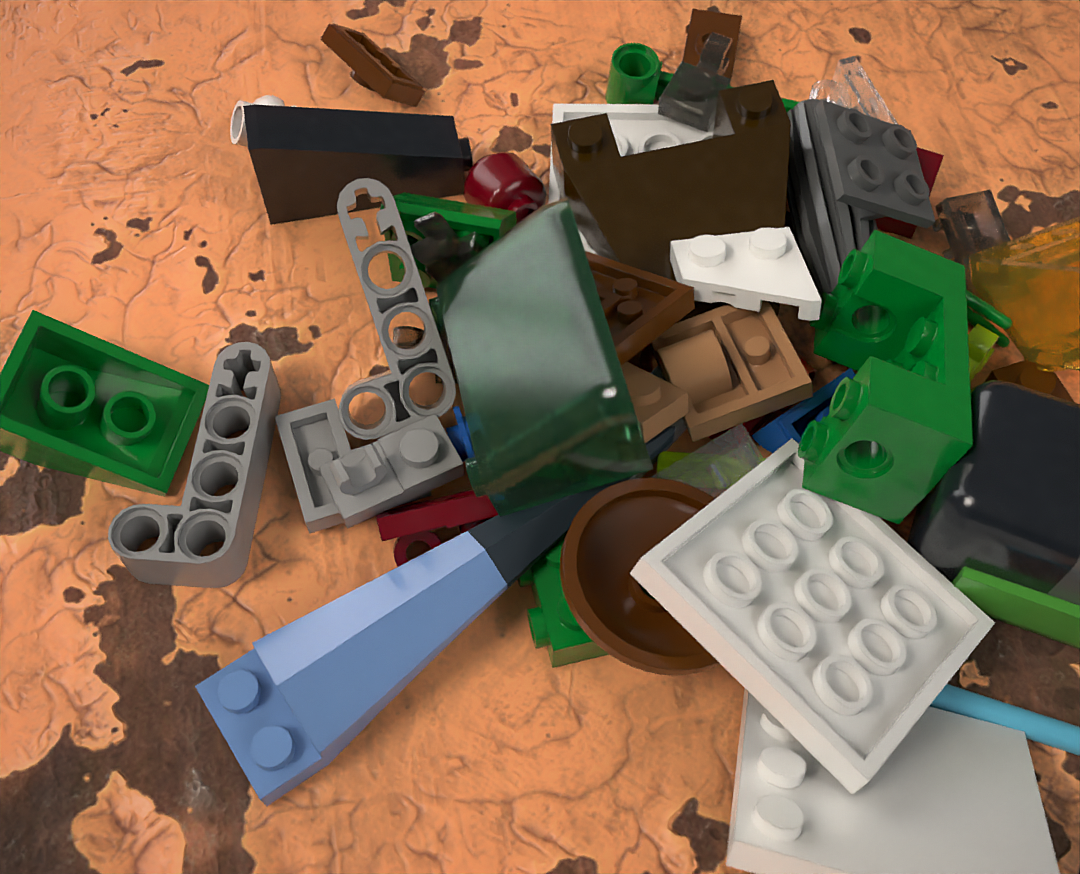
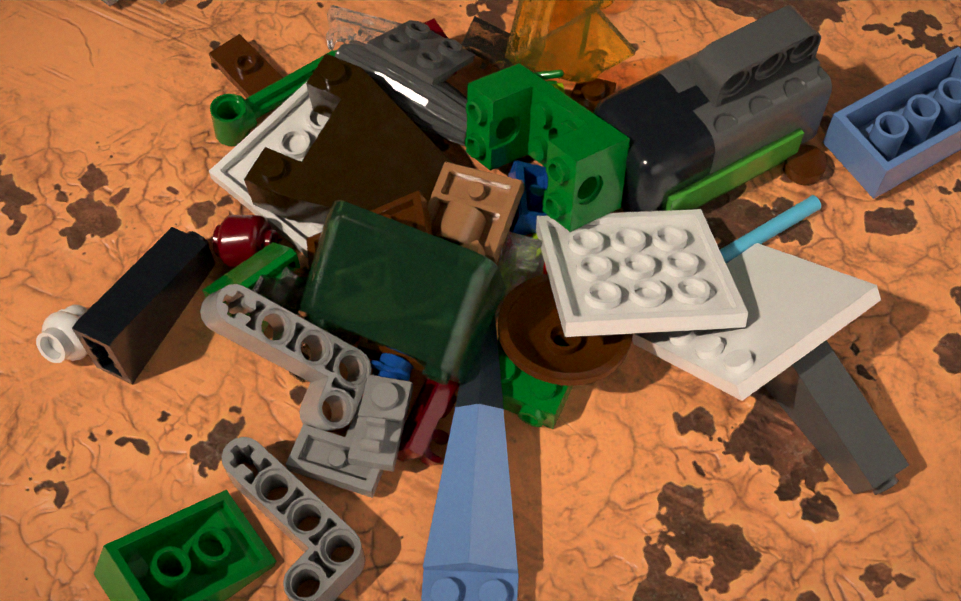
camera: 50 degrees left, 0 degrees up
reddish brown plate [320,23,426,107] -> none
clear smoke plate [658,32,733,133] -> none
white wing [670,227,822,321] -> none

